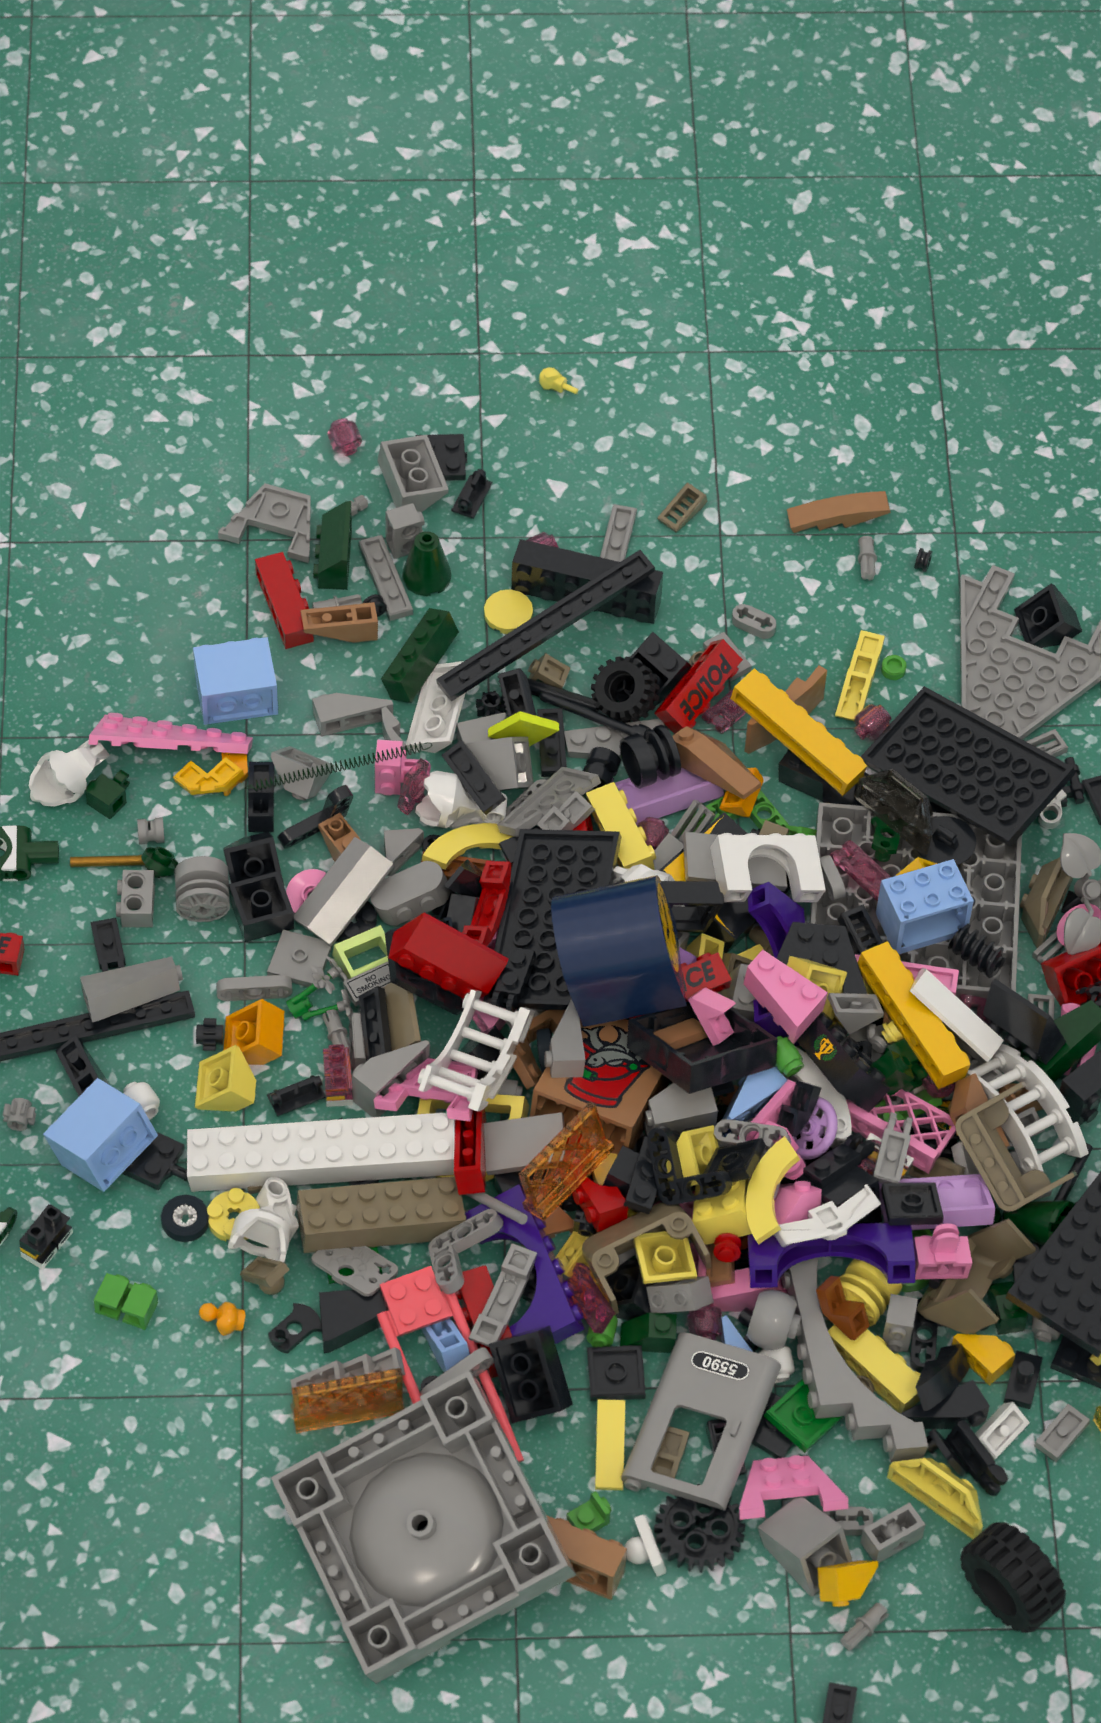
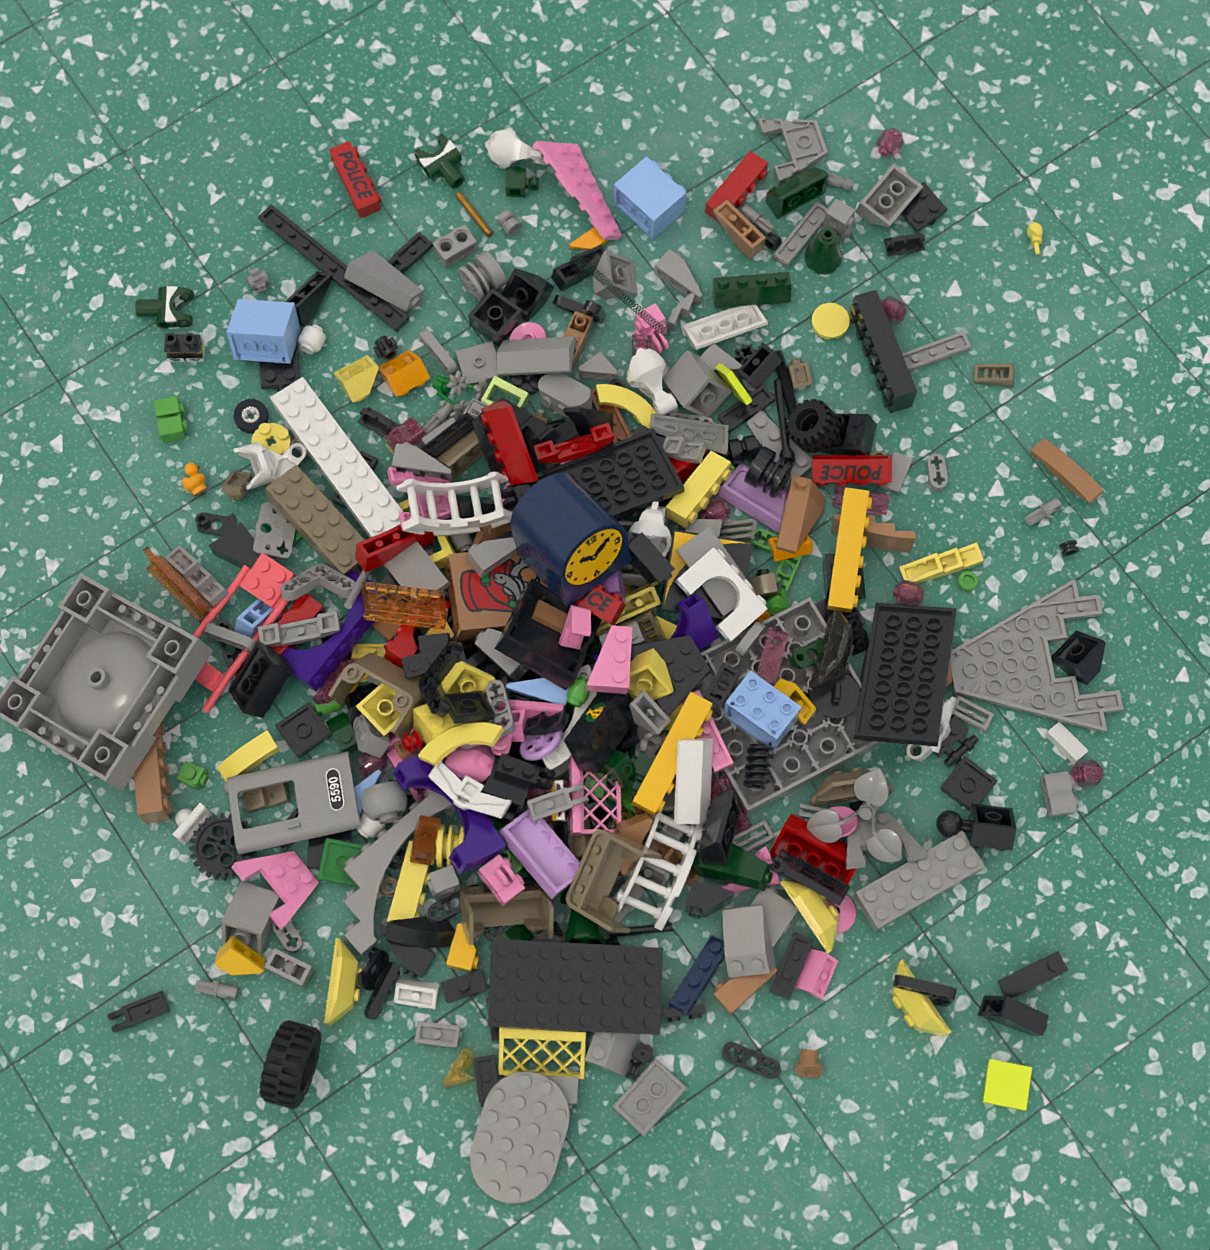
camera: 60 degrees right, 15 degrees up
dark green plate [141,847,178,878] -> none
yellow tile [173,757,244,795] -> none
black plate [436,550,655,702] -> none
black plate [442,740,506,815] -> none
light yellow plate [881,1020,904,1044] -> none
black tile [881,1182,944,1226] -> none

